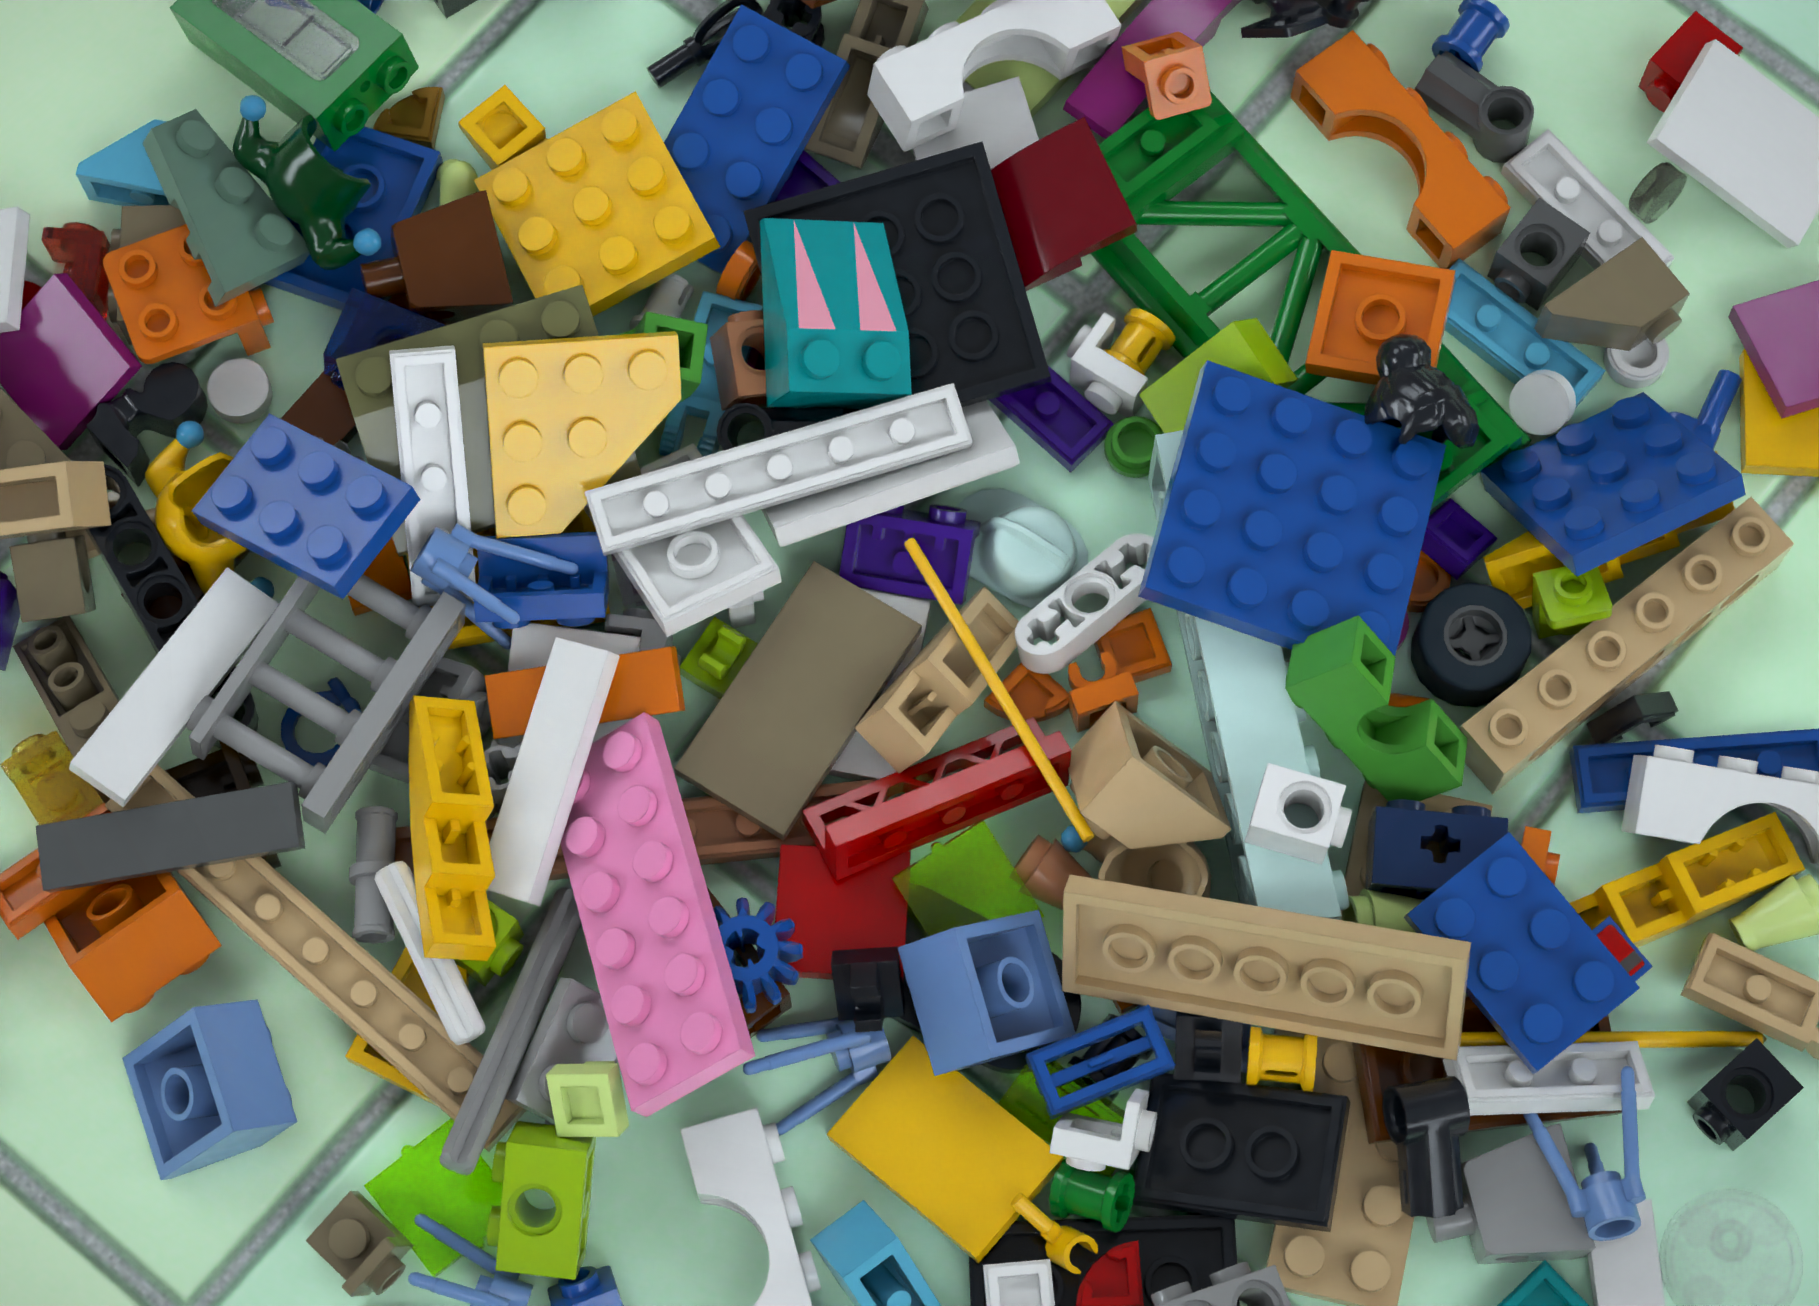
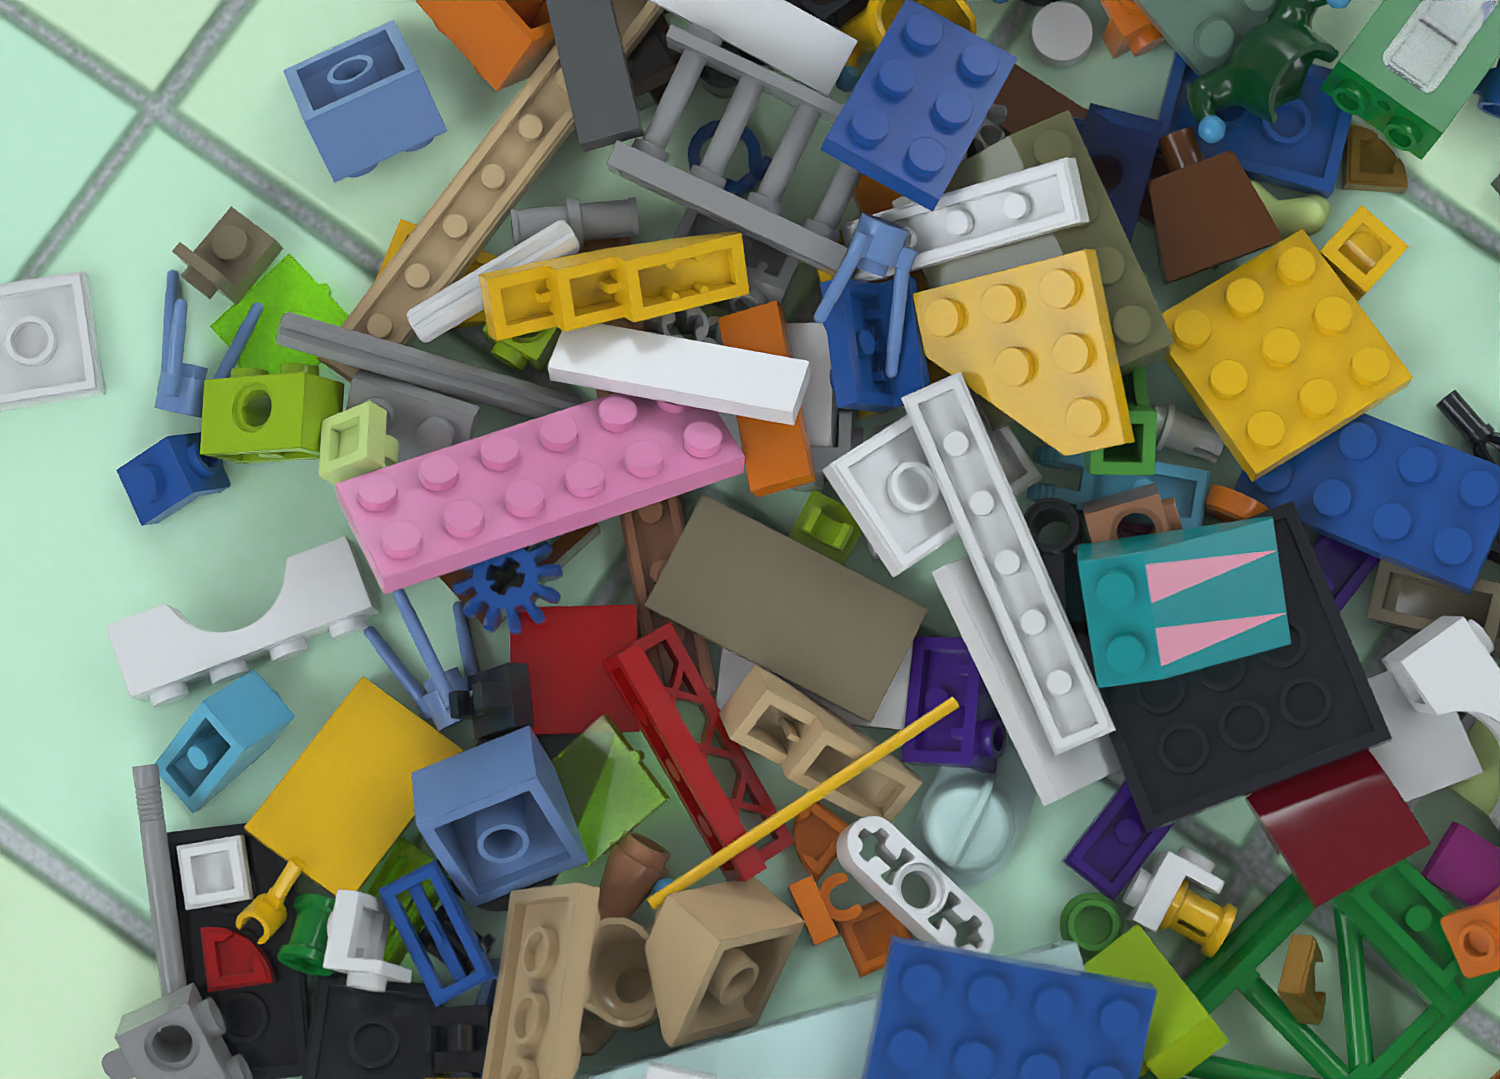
camera: 85 degrees right, 10 degrees up
none -> pearl gold tile [1277,934,1326,1025]

